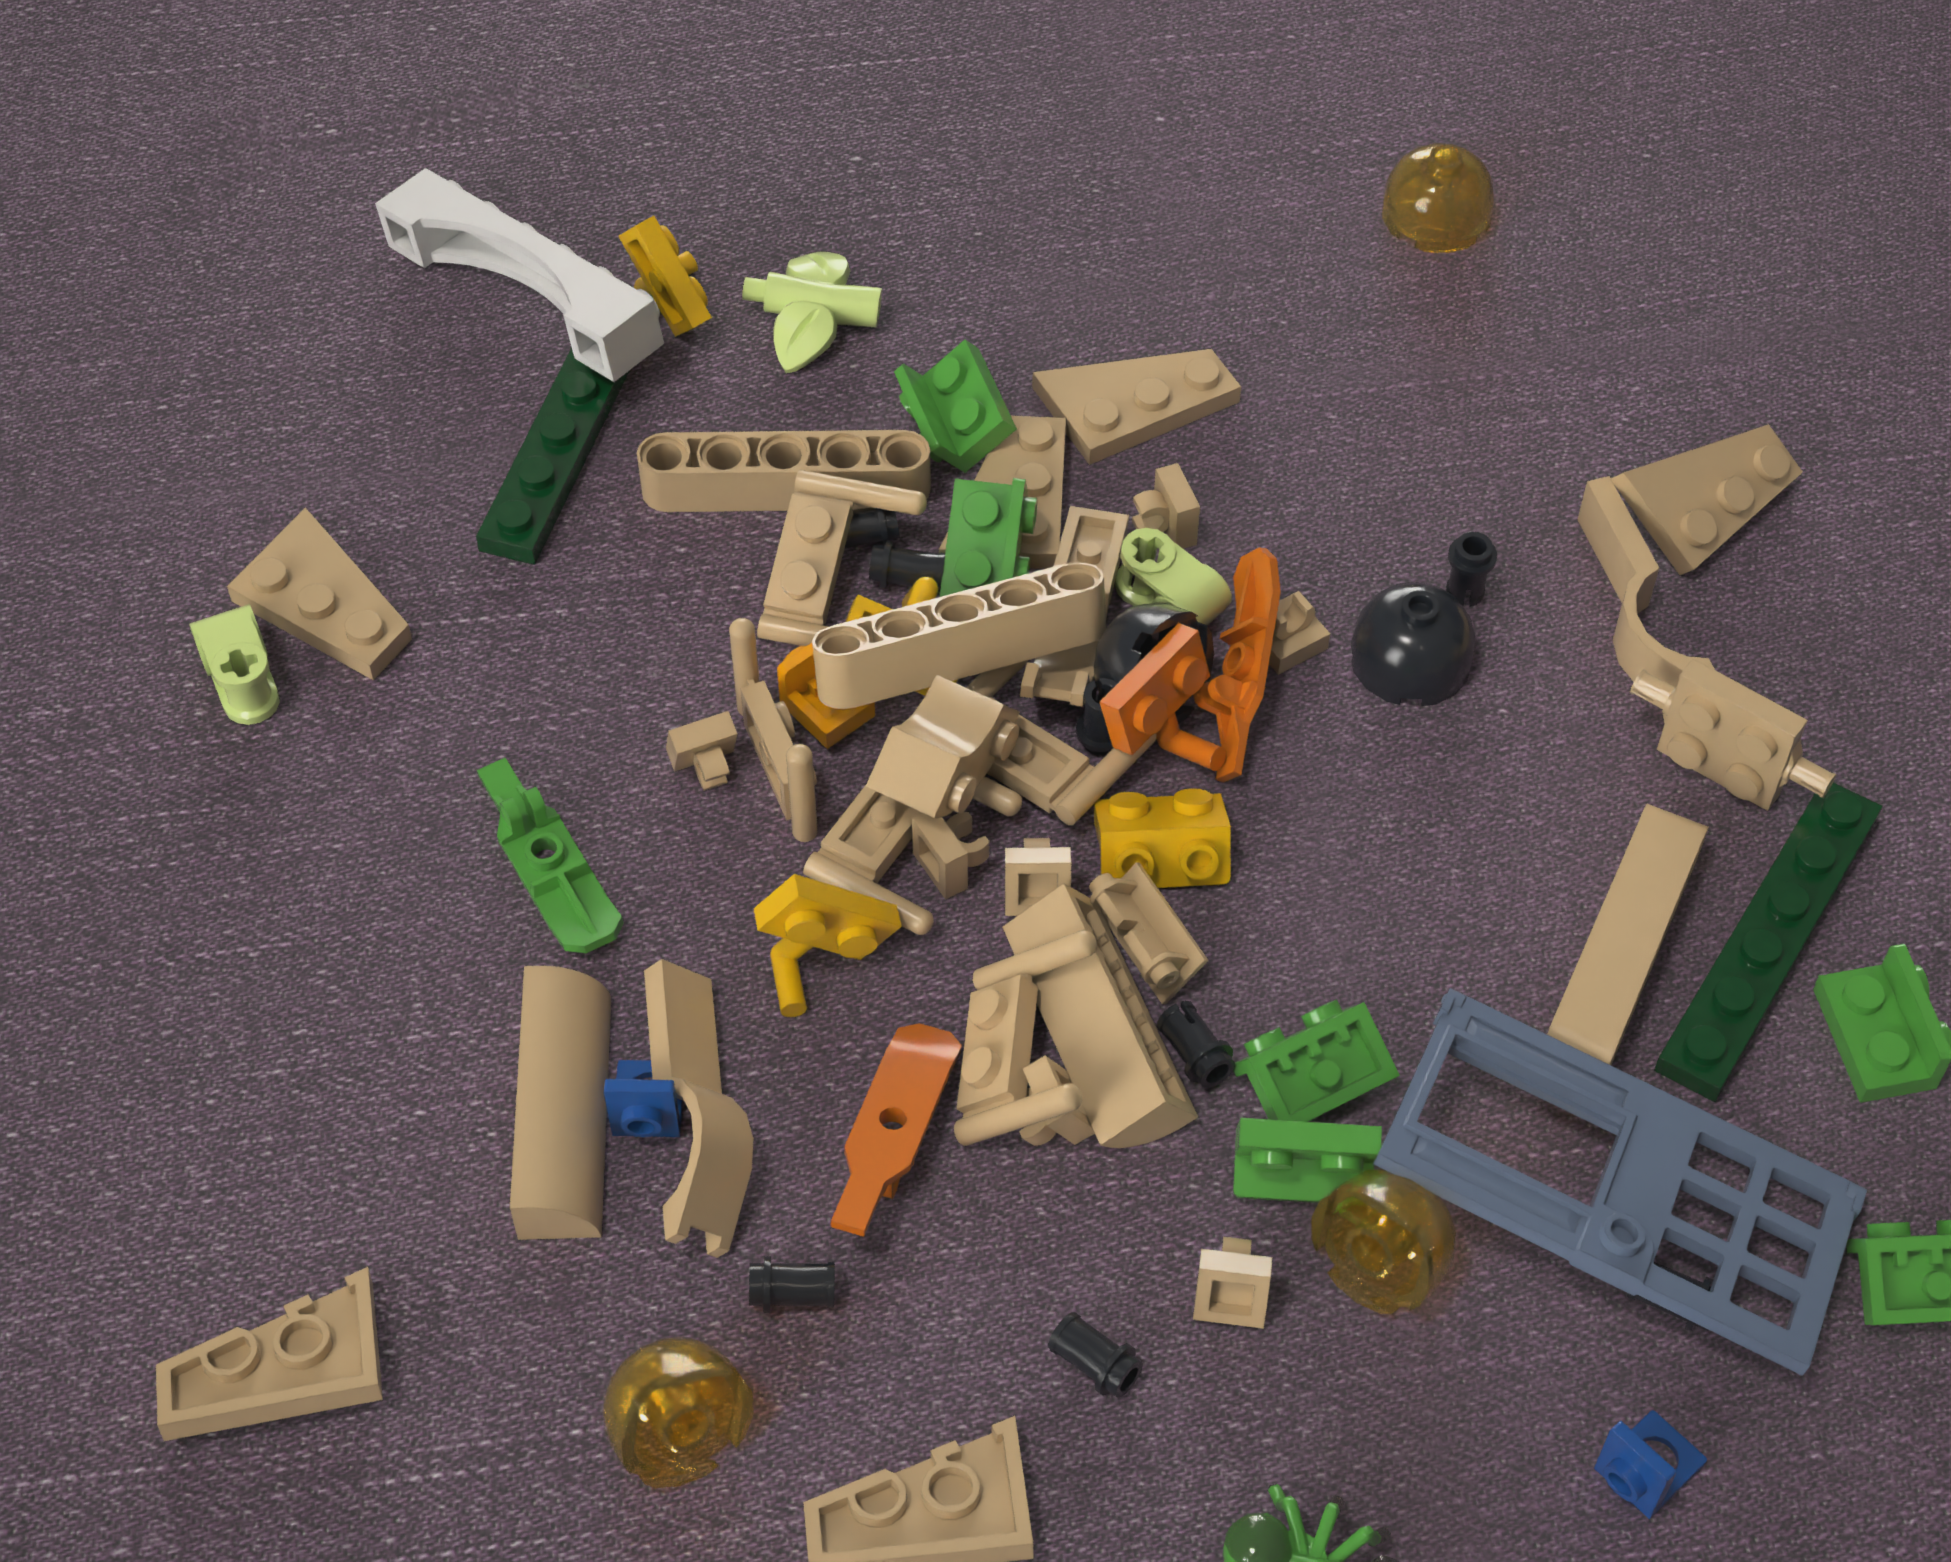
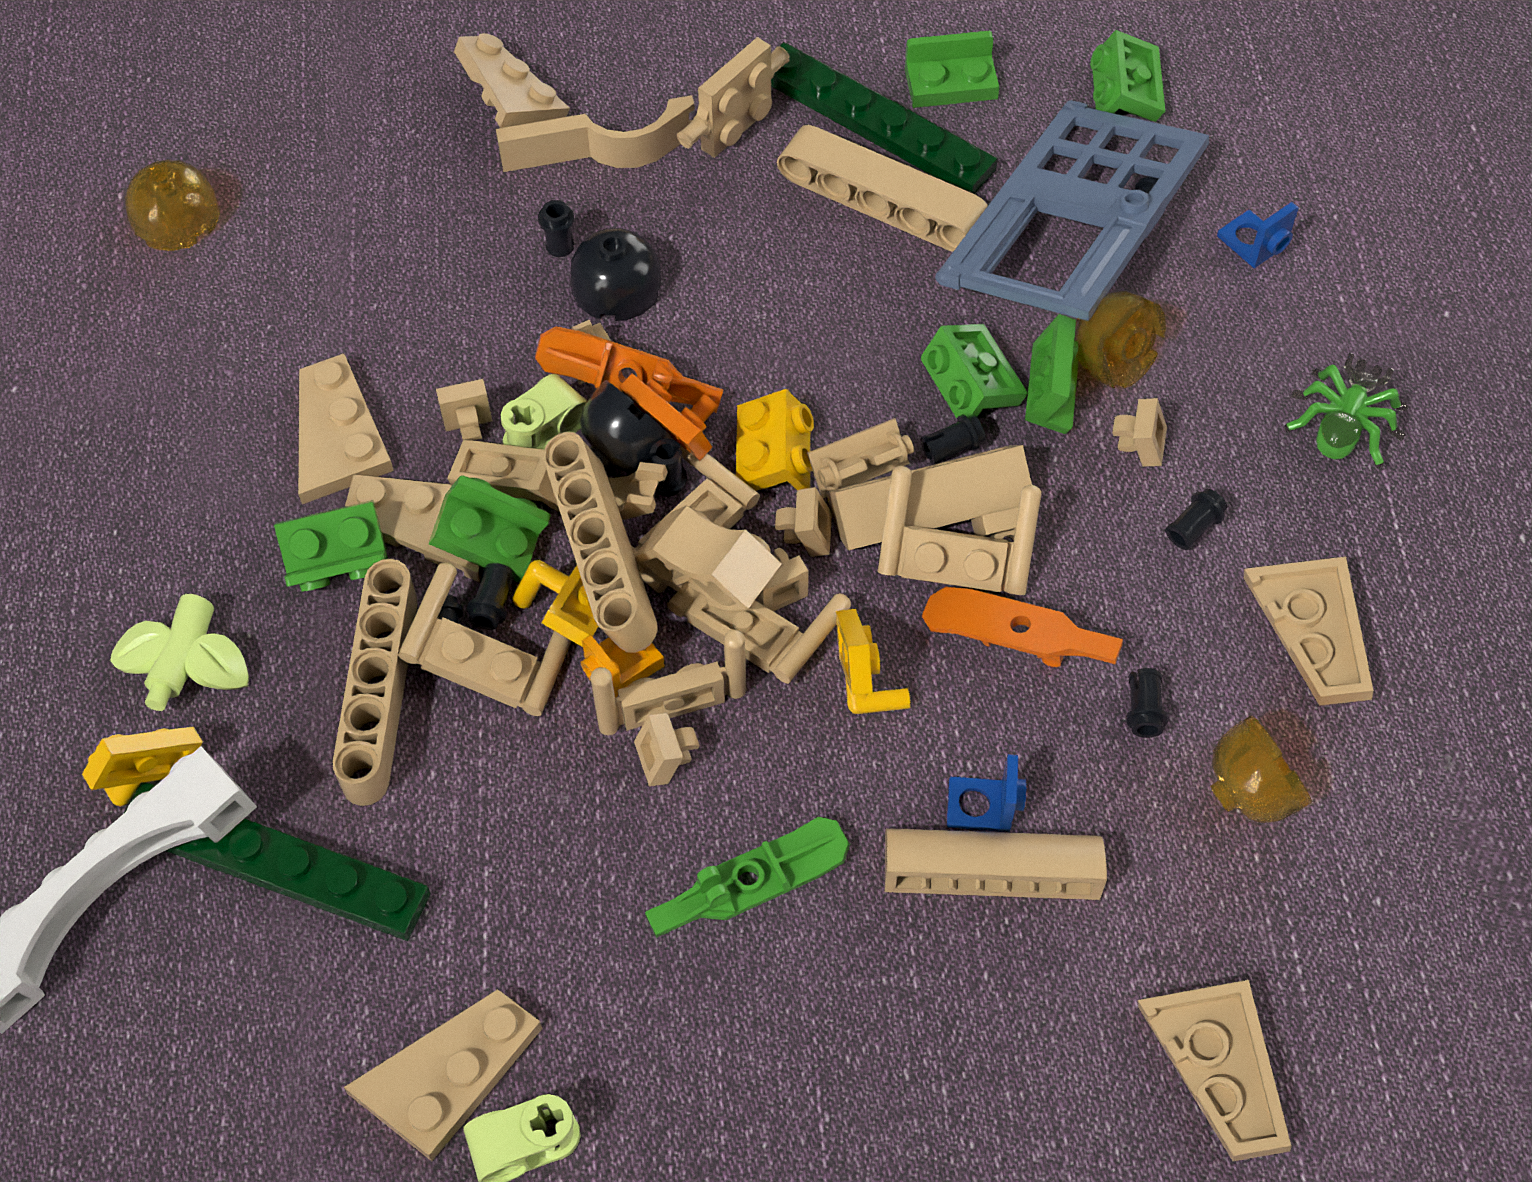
camera: 85 degrees left, 5 degrees up
tan piece [644,959,753,1258] -> none

